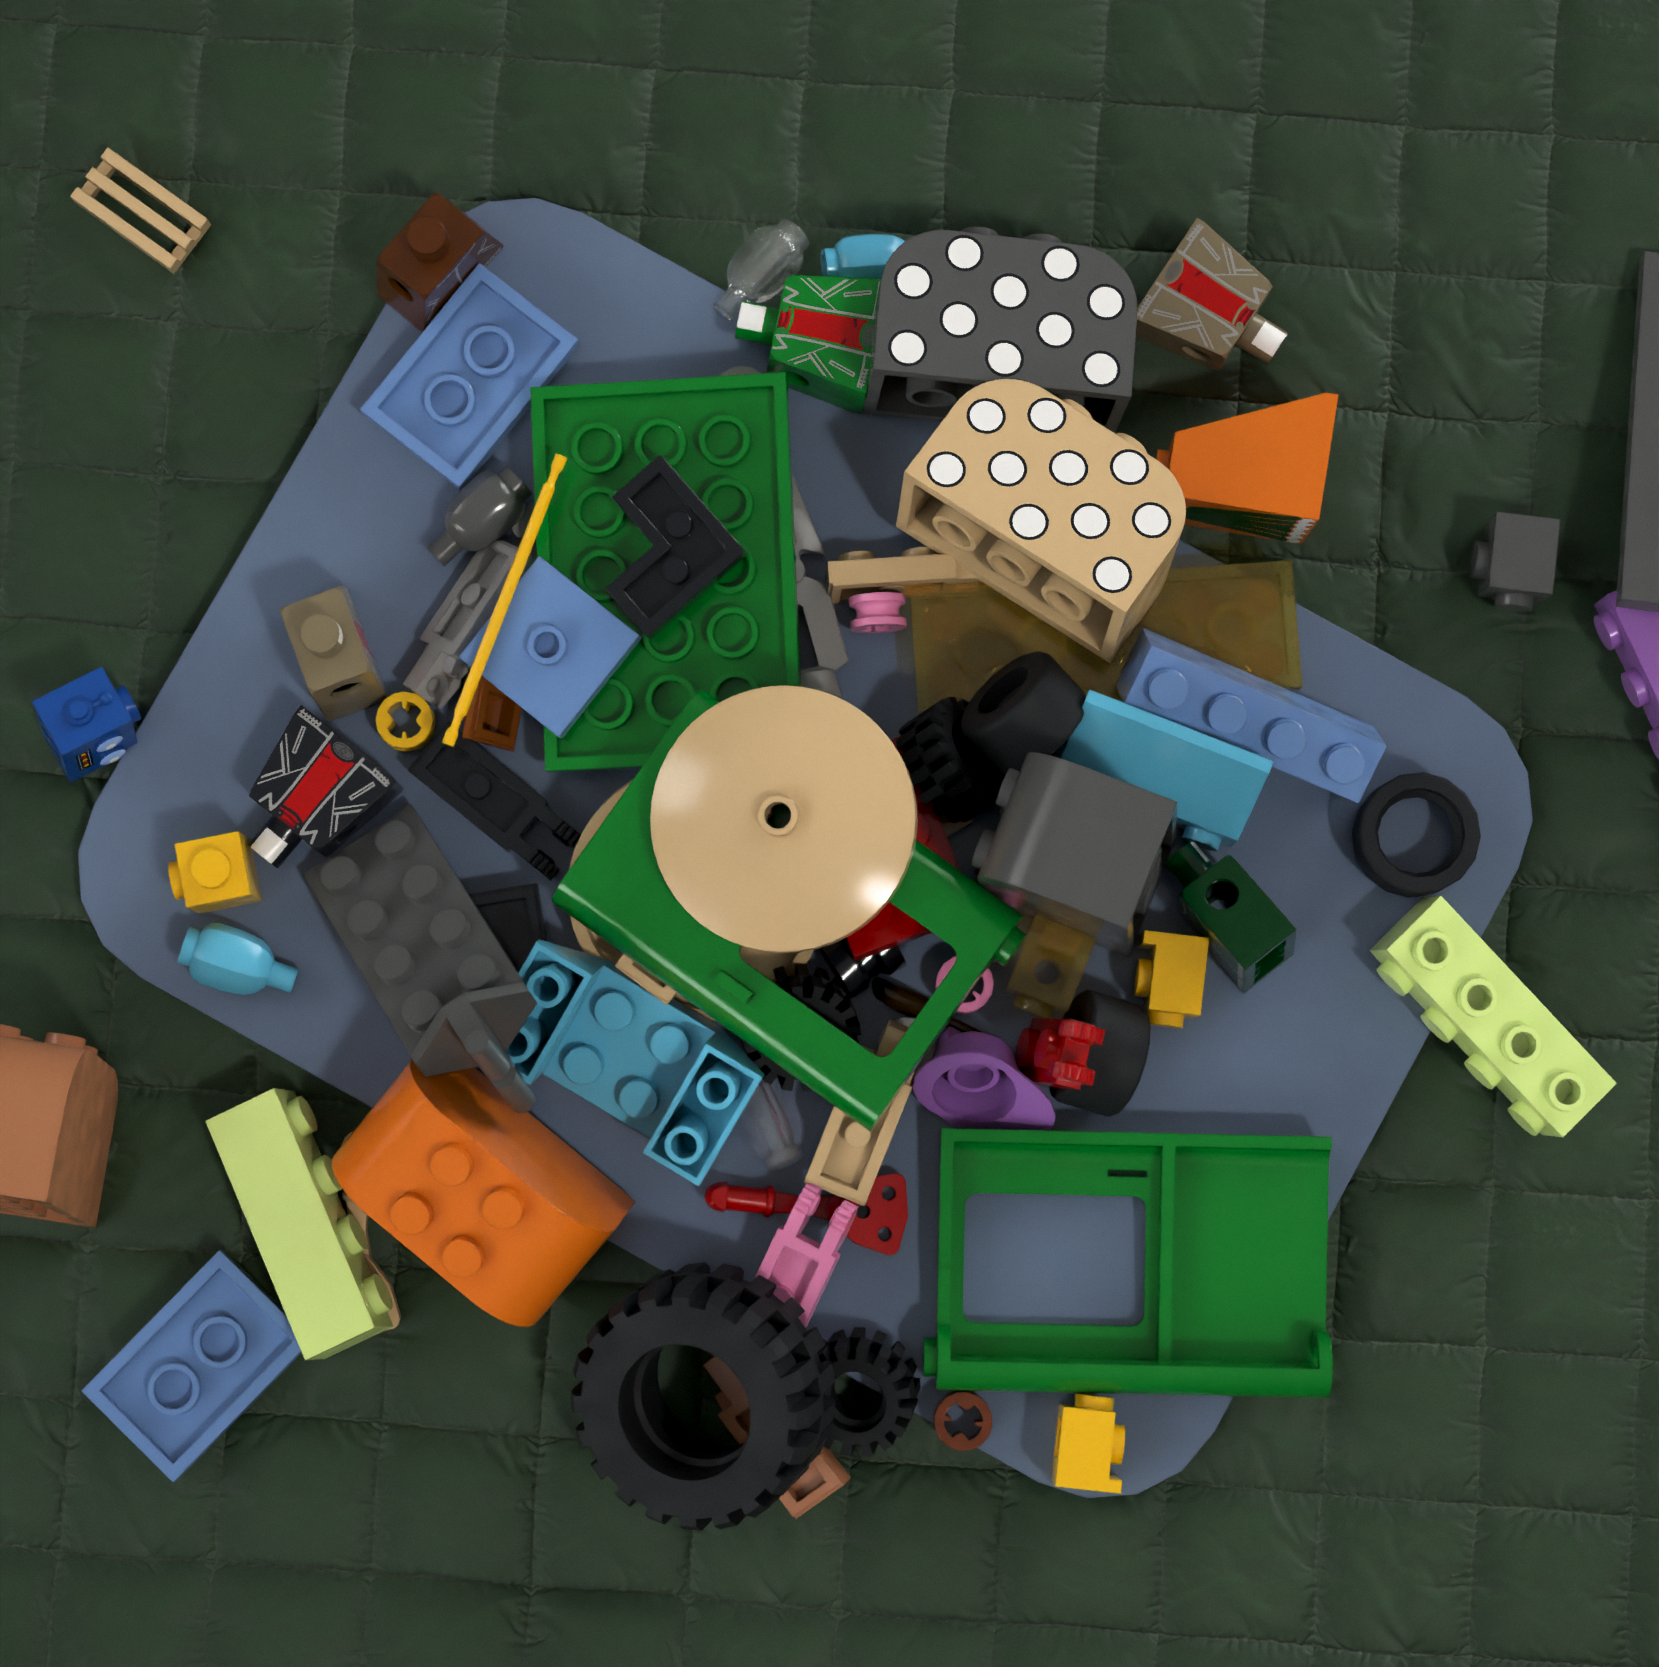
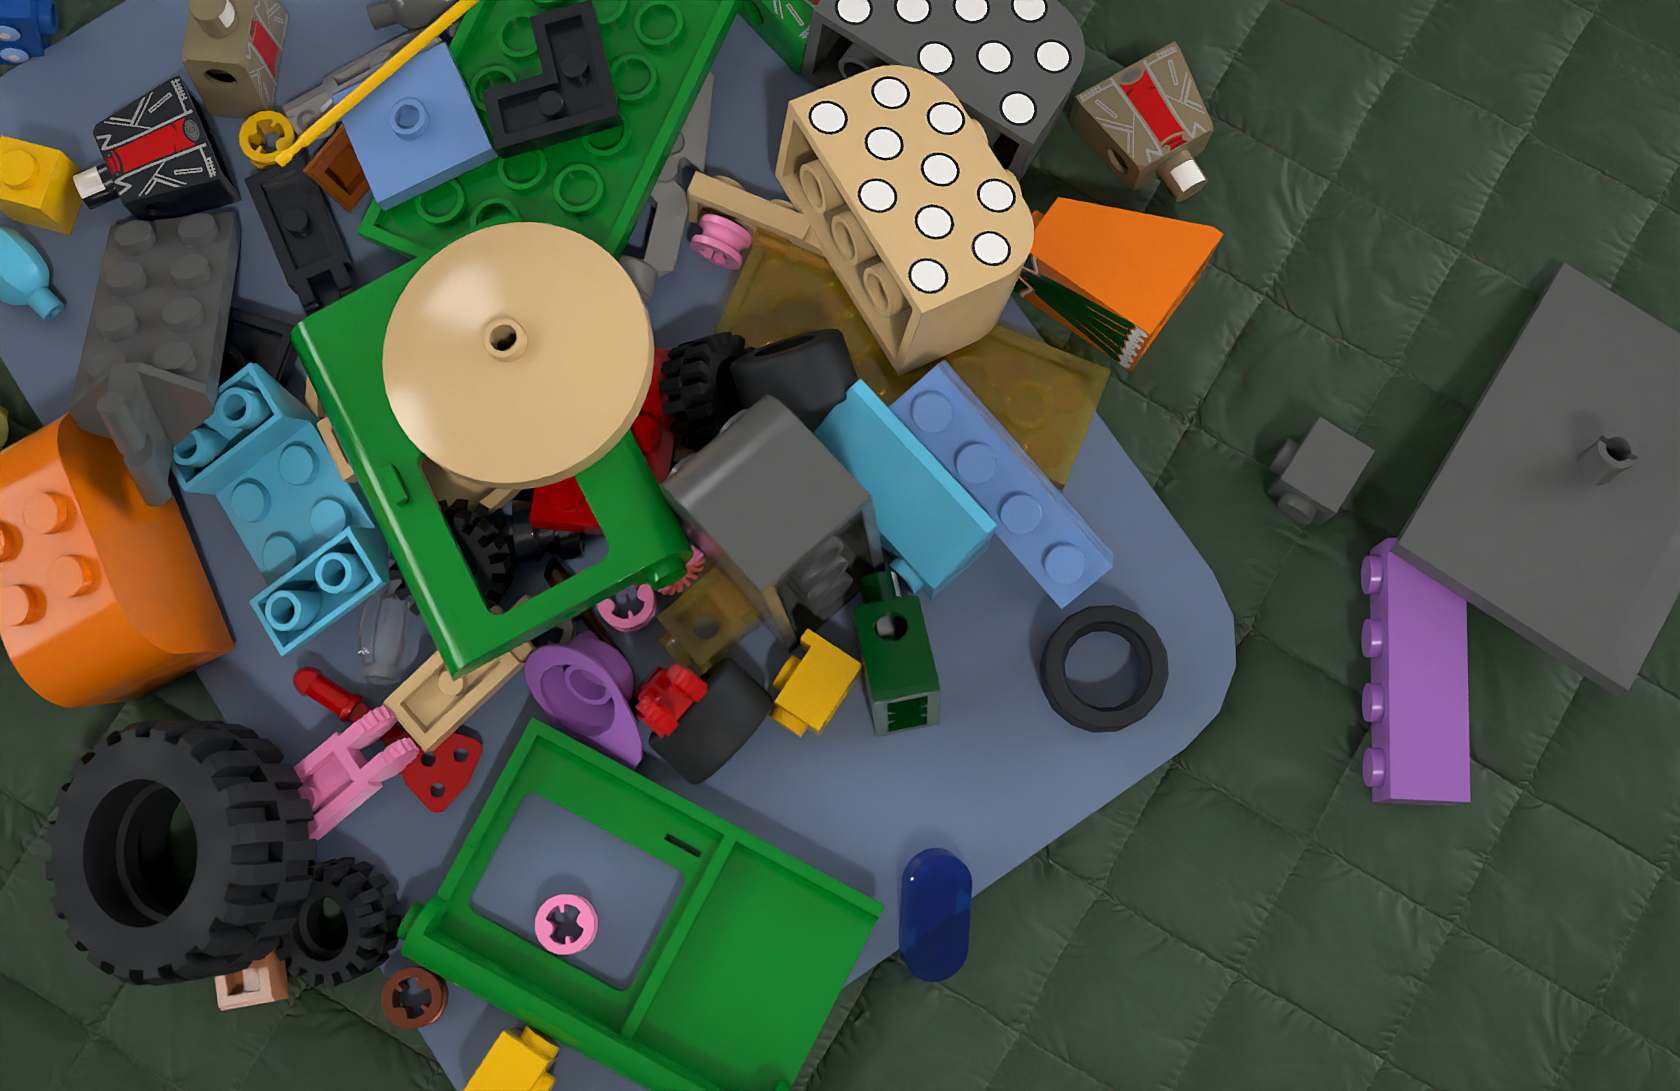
camera: 30 degrees right, 5 degrees down
yellowish green brick [1369,896,1617,1138] -> none
none -> bright pink bush [535,894,599,955]
none -> clear blue tile [898,848,972,982]

